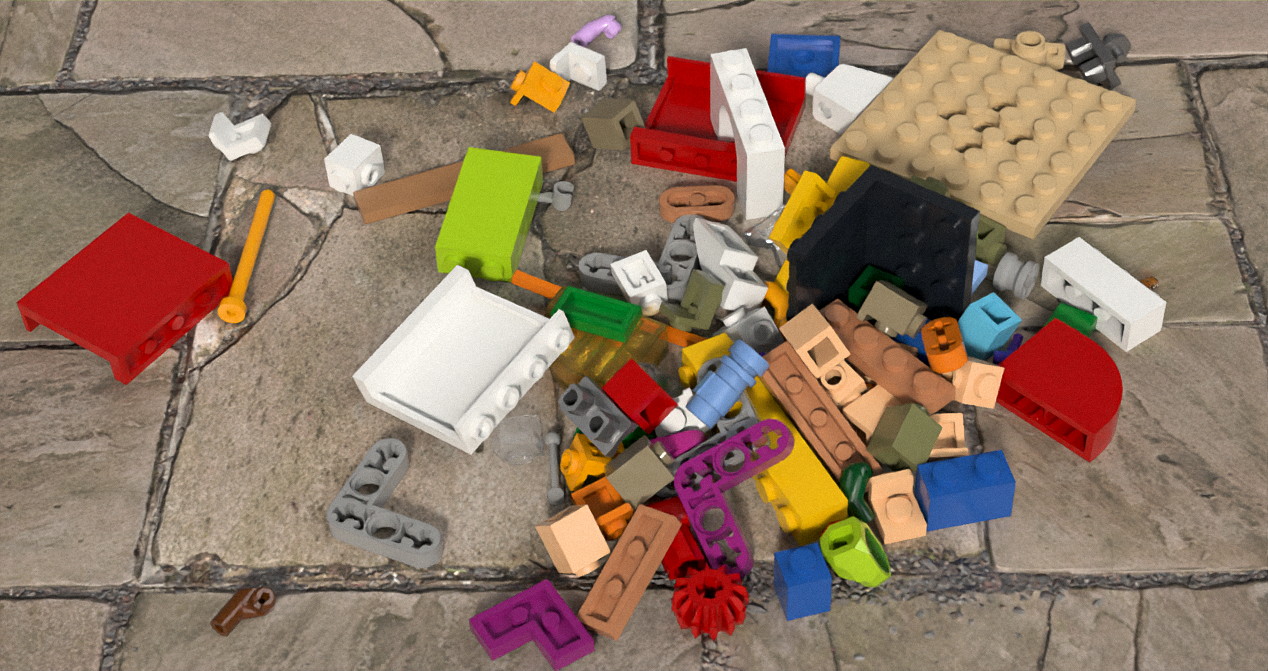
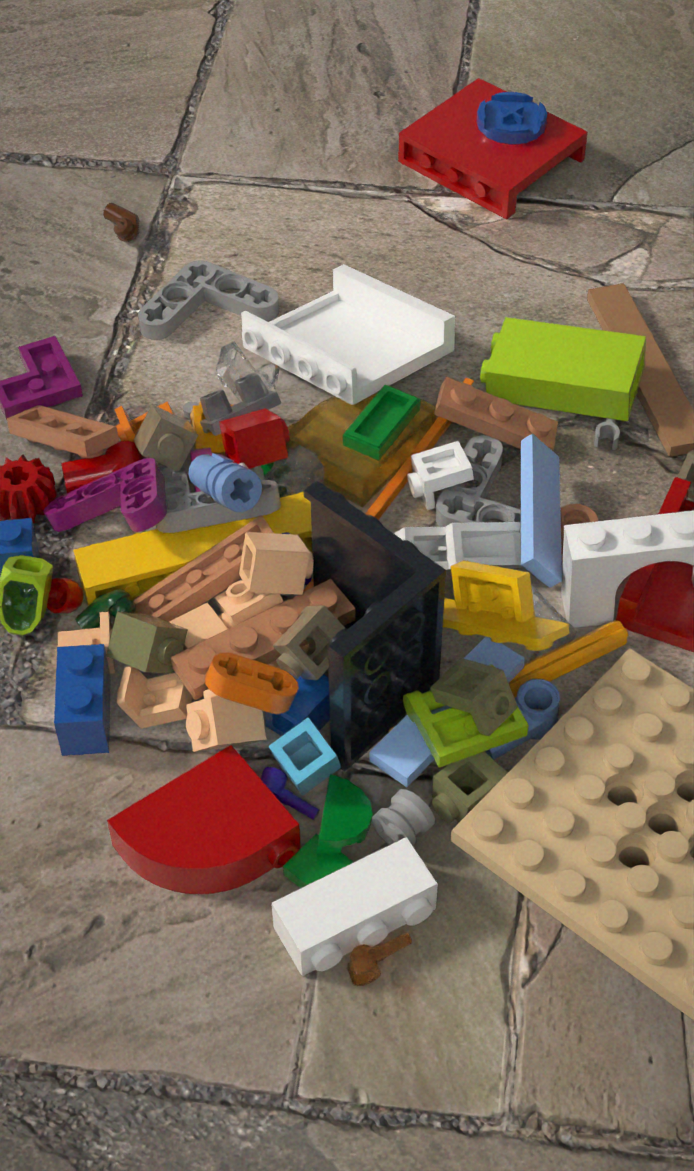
camera: 95 degrees right, 5 degrees up
light orange bar [218,189,275,323] -> none
white brick [324,134,385,196] -> none
light nougat brick [535,504,611,577] -> none
olive bracket [659,269,725,332] -> none
none -> green tile [316,774,373,854]
none -> nougat plate [434,376,558,451]
none -> blue tile [476,92,548,144]
none -> light blue tile [521,433,562,588]

